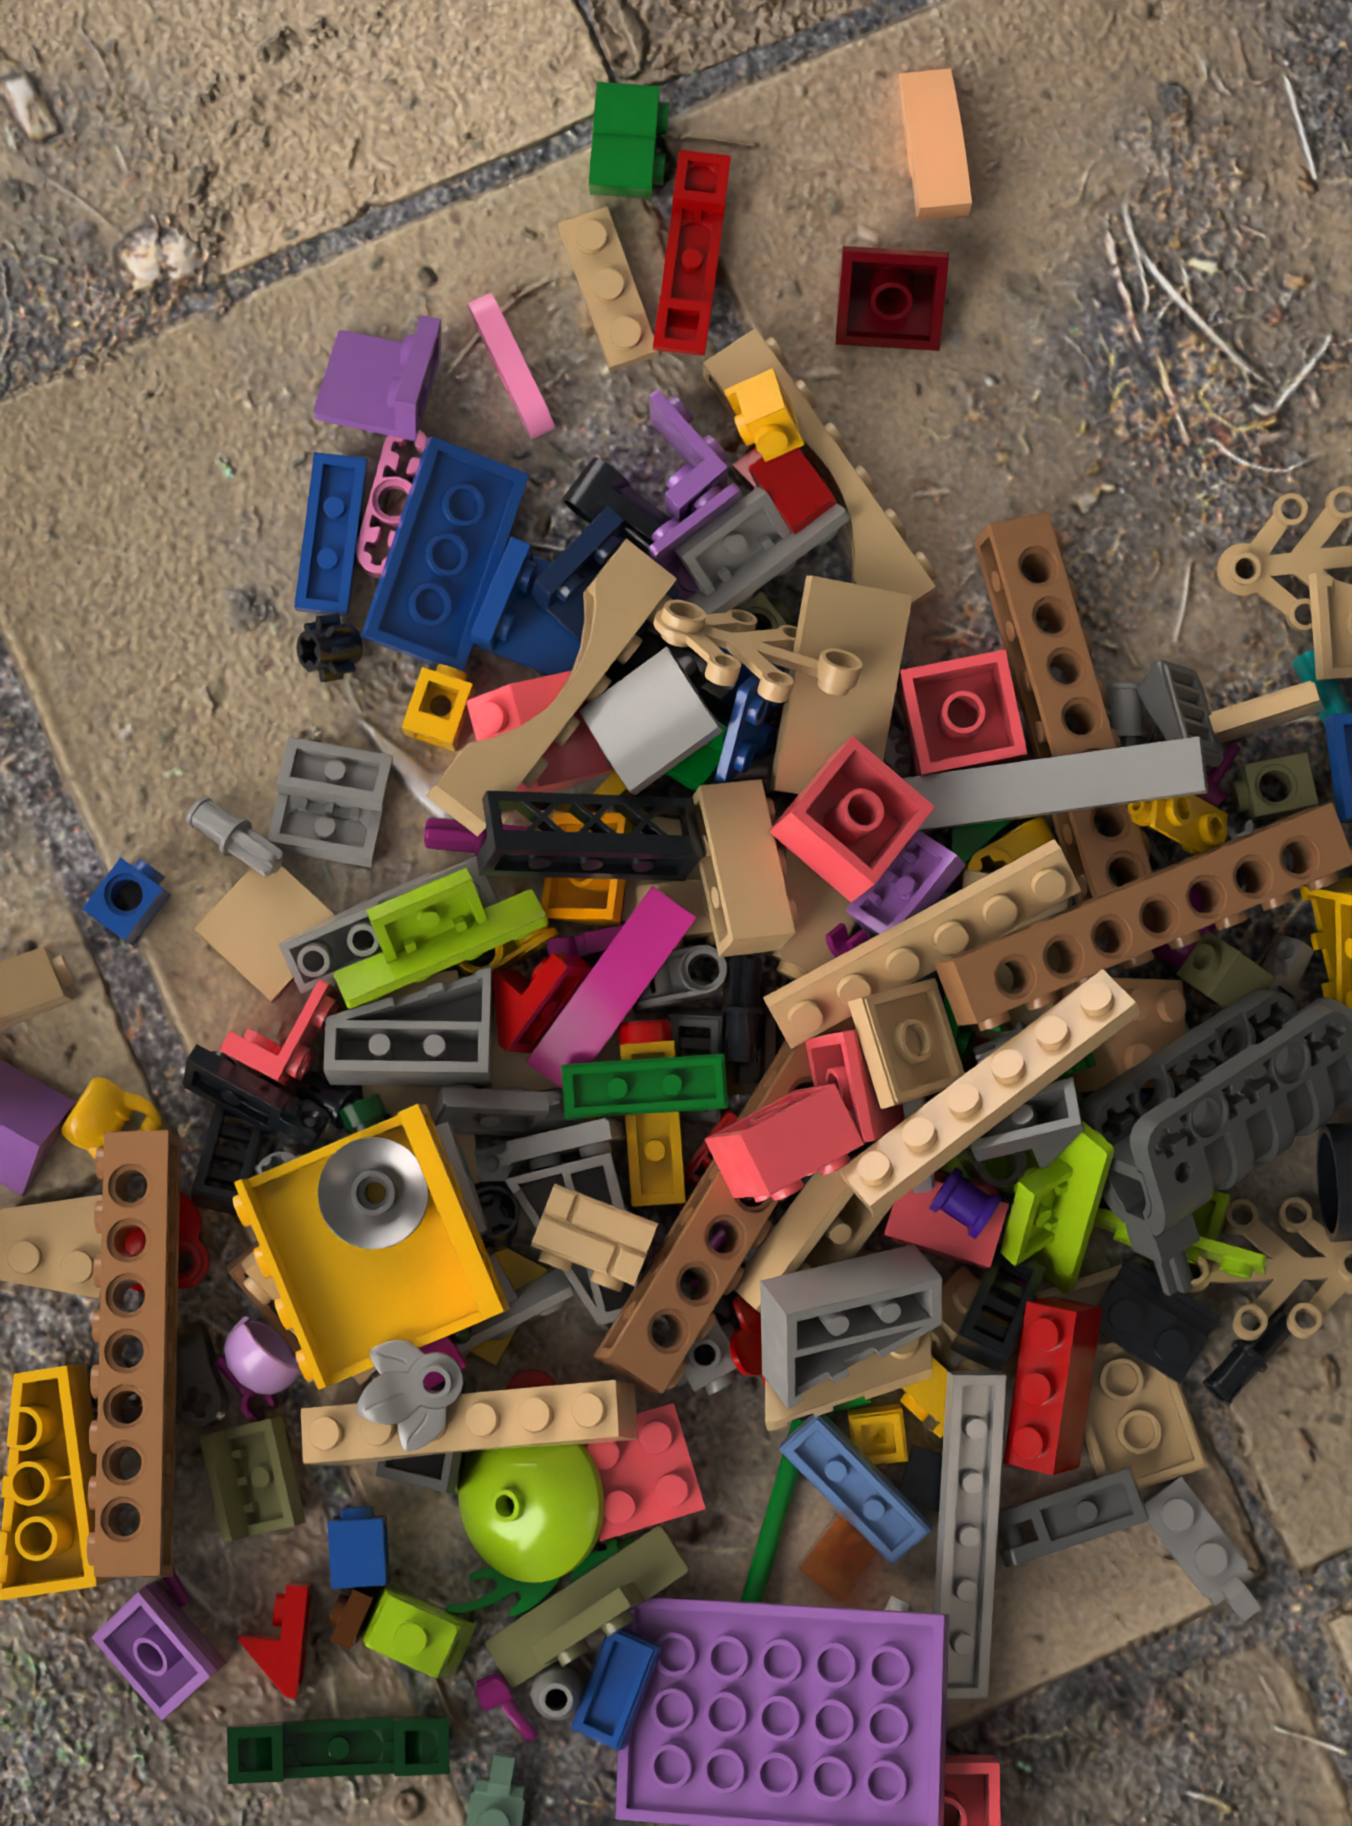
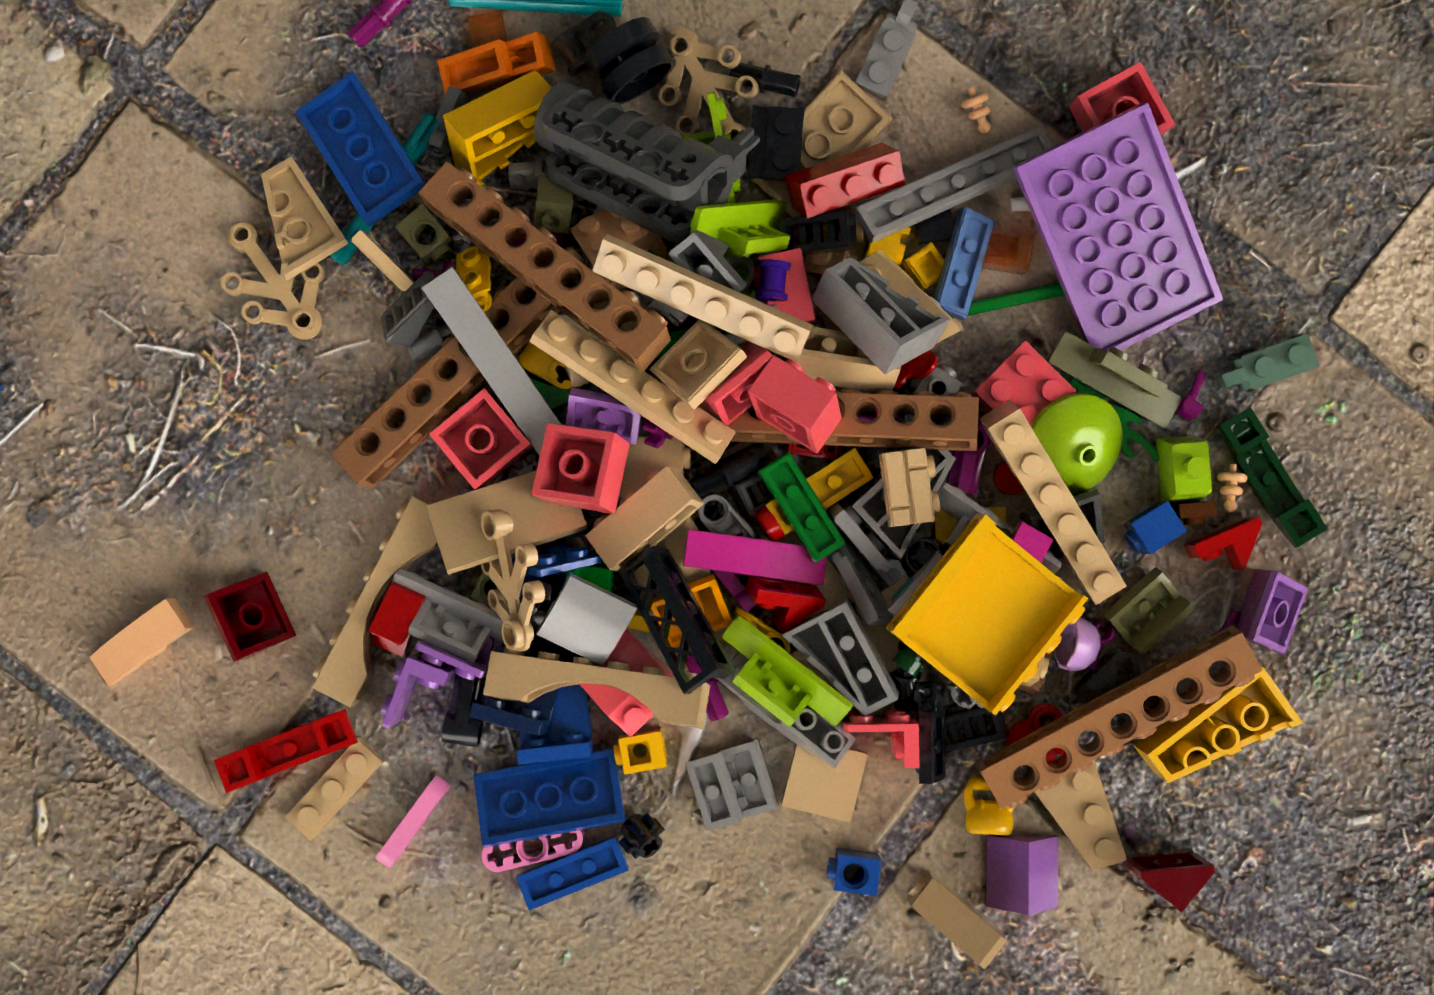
camera: 115 degrees left, 5 degrees up
light grey axle [186,796,285,877] -> none
medium lavender bracket [313,315,441,441] -> none
flat silver dish [318,1137,429,1249] -> none
light grey plate [356,1340,464,1451] -> none
light grey cone [531,1665,585,1721] -> none
blue tile [570,1628,664,1751] -> none
green brick [589,82,669,199] -> none
yellow brick [724,368,805,462] -> none
dark grey plate [998,1466,1150,1567] -> none
none -> magenta piece [946,423,990,494]
none -> light nougat hair [961,87,991,134]
none -> light nougat hair [1217,464,1248,512]

